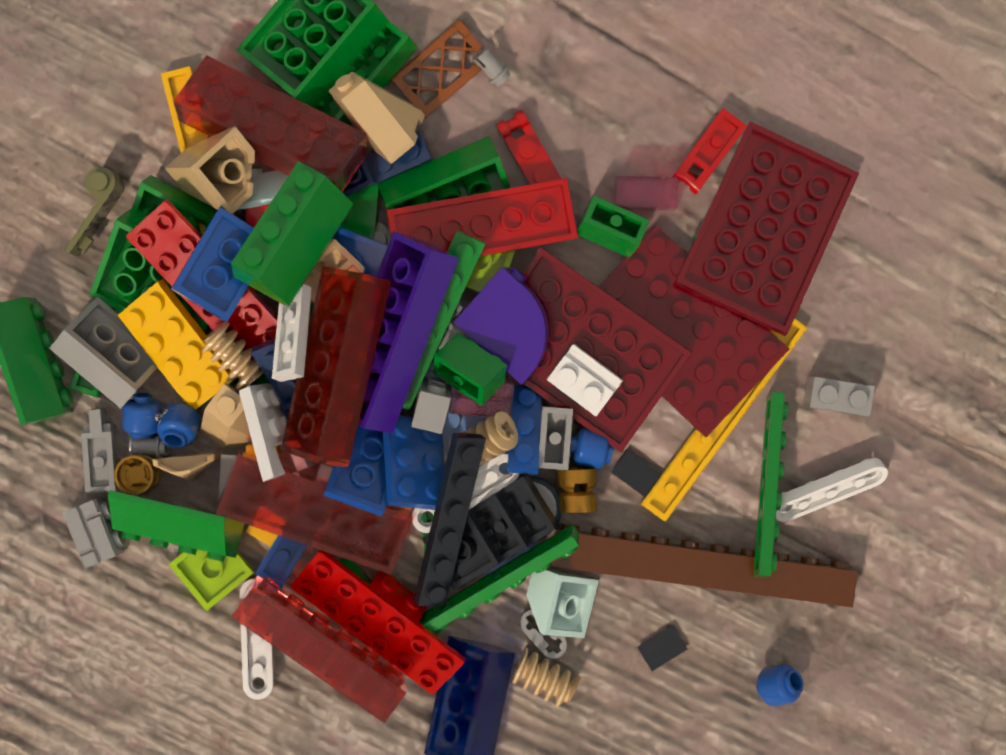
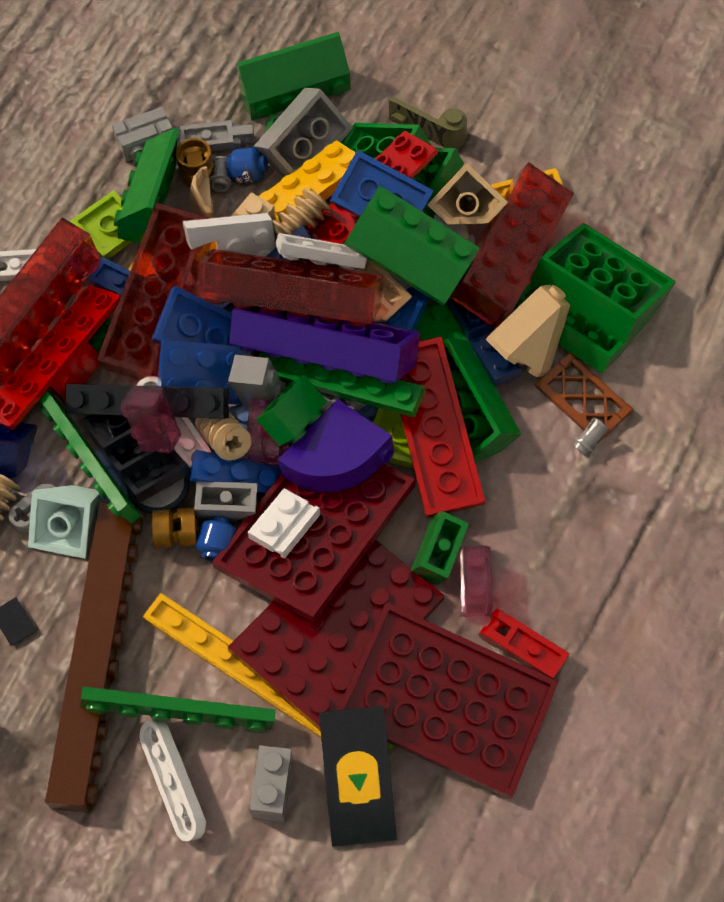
camera: 90 degrees right, 25 degrees down
blue head [157,403,201,448] -> none
red plate [495,109,562,185] -> none
black piece [611,450,662,497] -> none
none -> clear pink brick [121,386,182,453]
none -> black slope [319,706,397,847]

